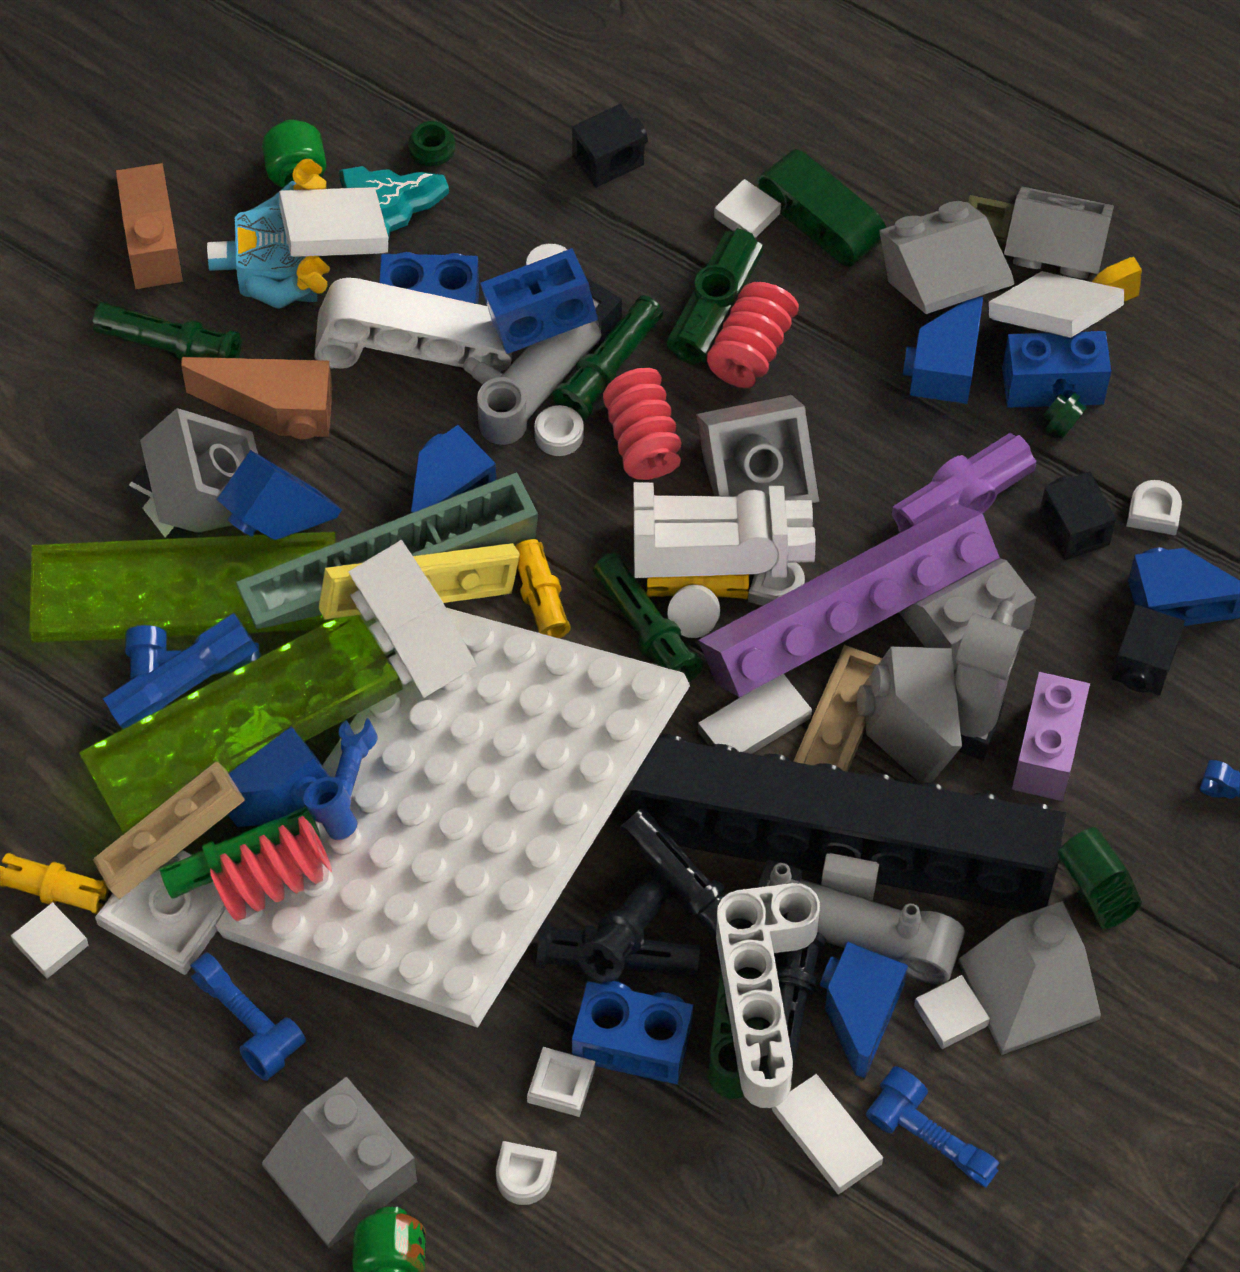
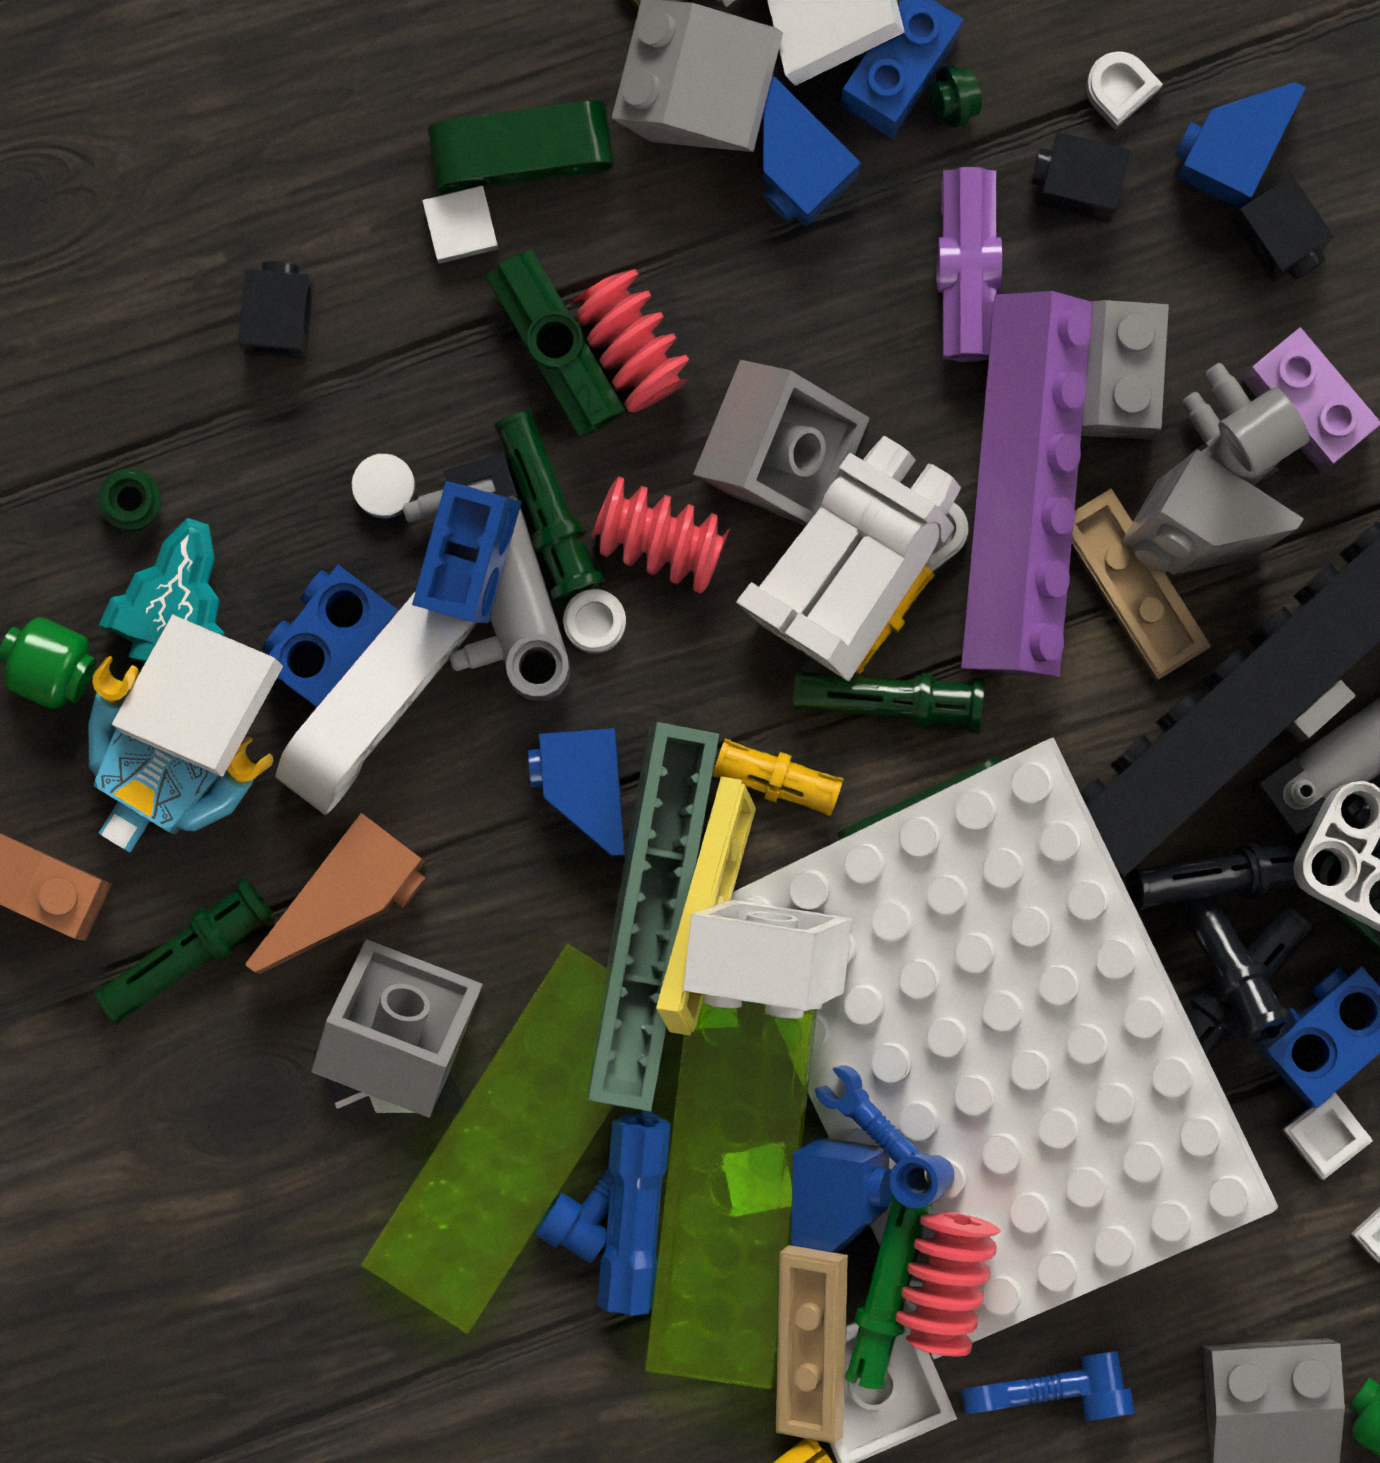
camera: 55 degrees left, 25 degrees up
blue slope [216,450,342,540] -> none
white tile [668,584,720,638] -> none
white tile [698,674,812,754] -> none

